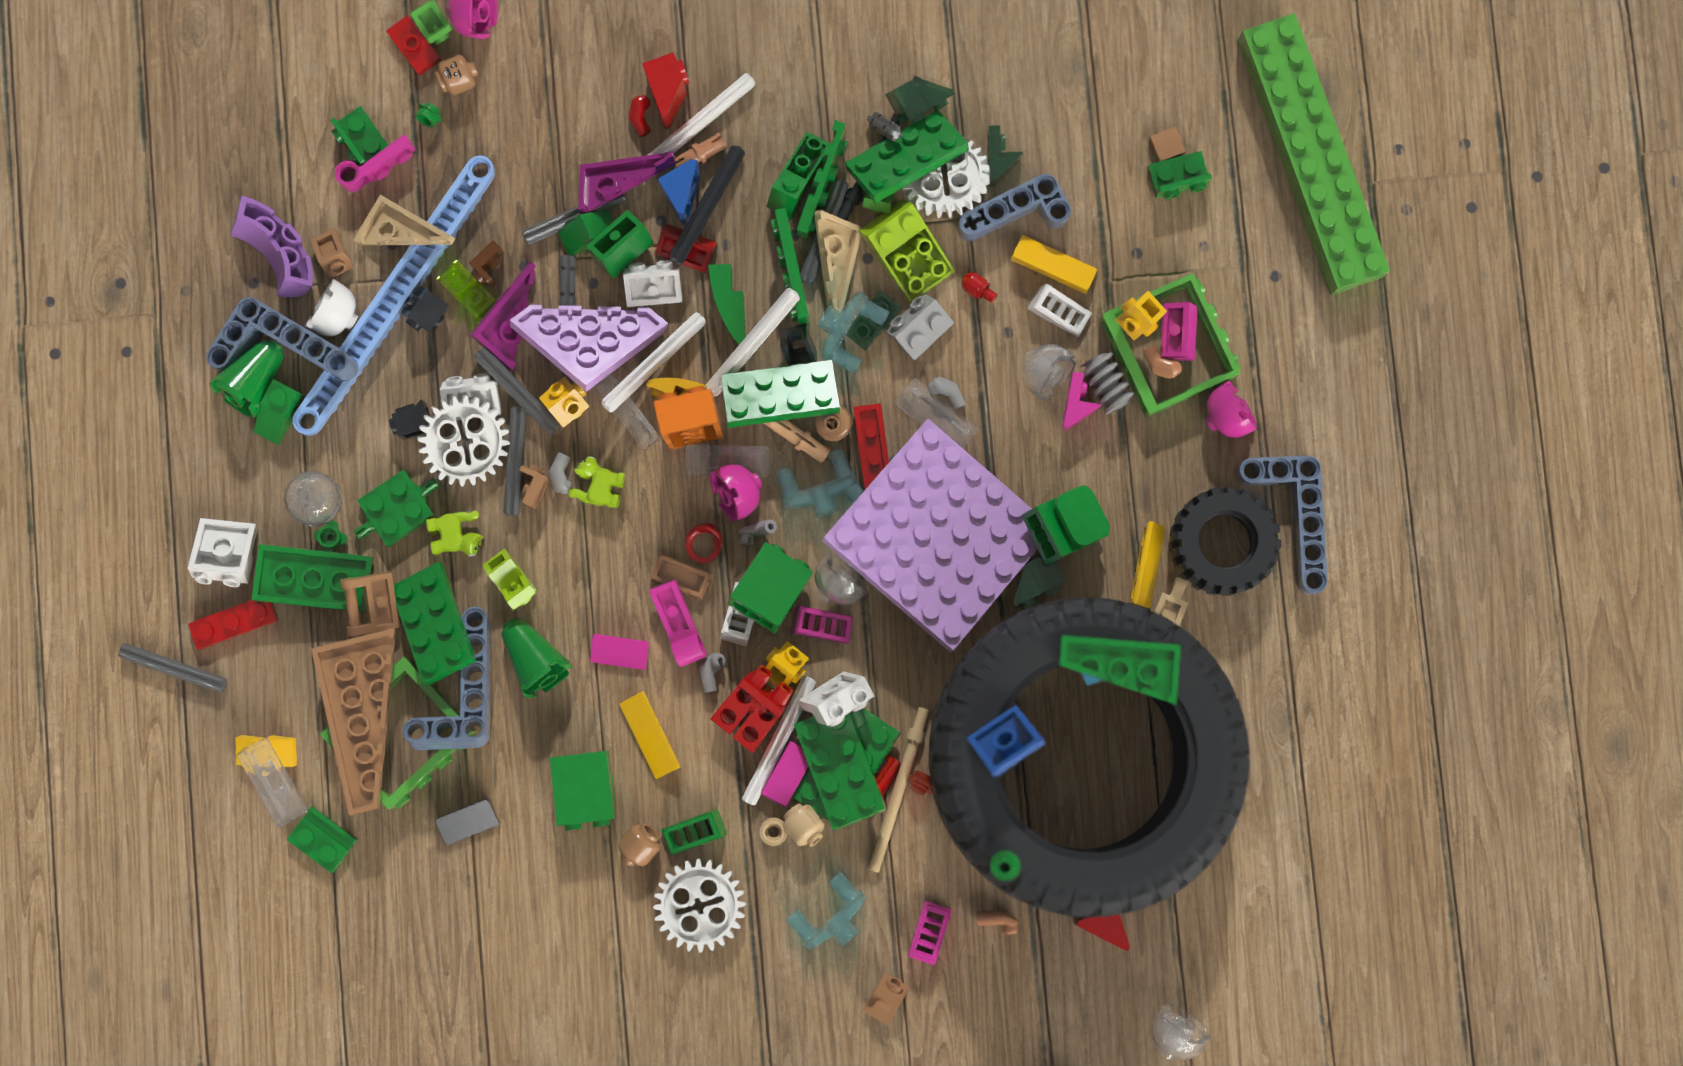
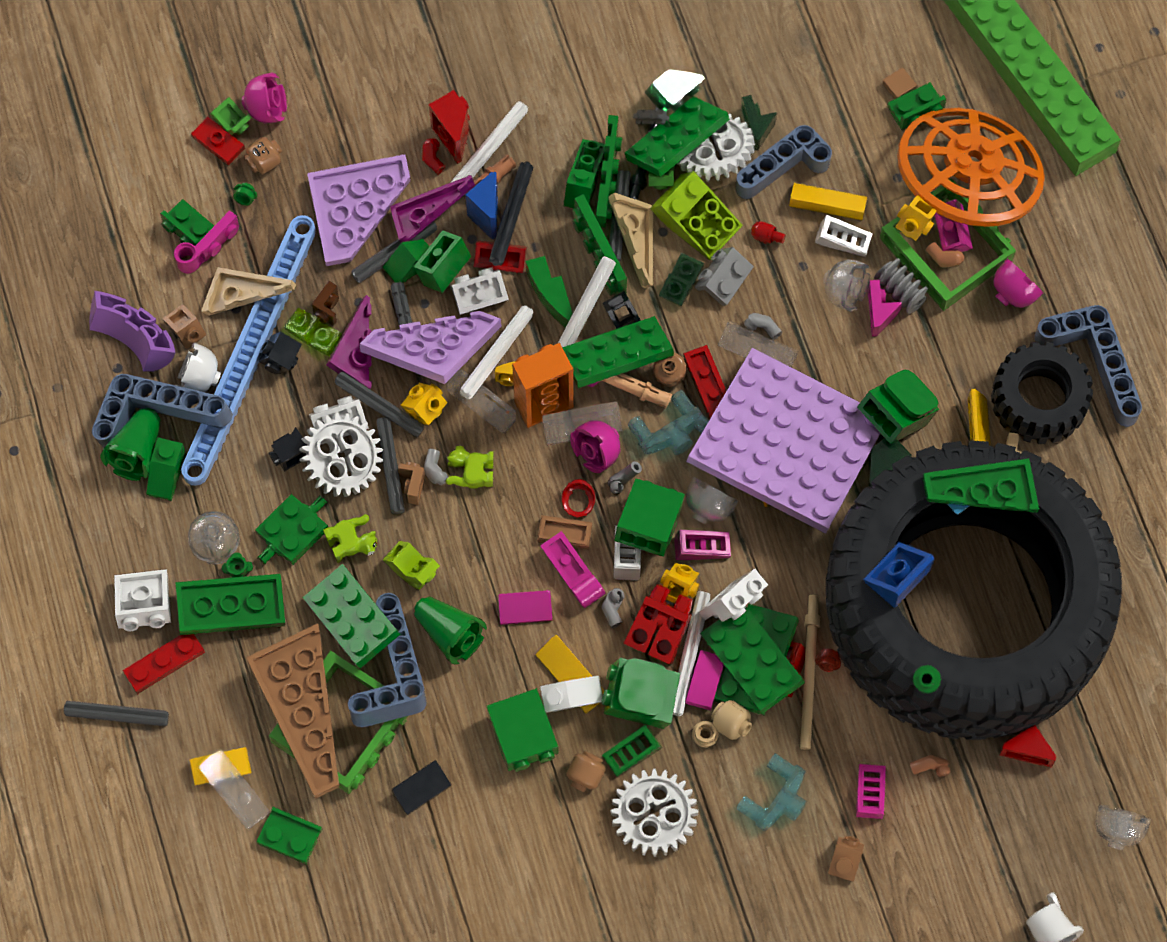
camera: 15 degrees left, 15 degrees down
medium nougat plate [340,572,399,636] -> none
clear light blue connector [817,291,889,374] -> none
none -> lavender plate [307,154,410,266]
none -> white slope [540,676,603,712]
none -> green brick [602,658,680,729]
none -> orange dish [897,108,1044,227]

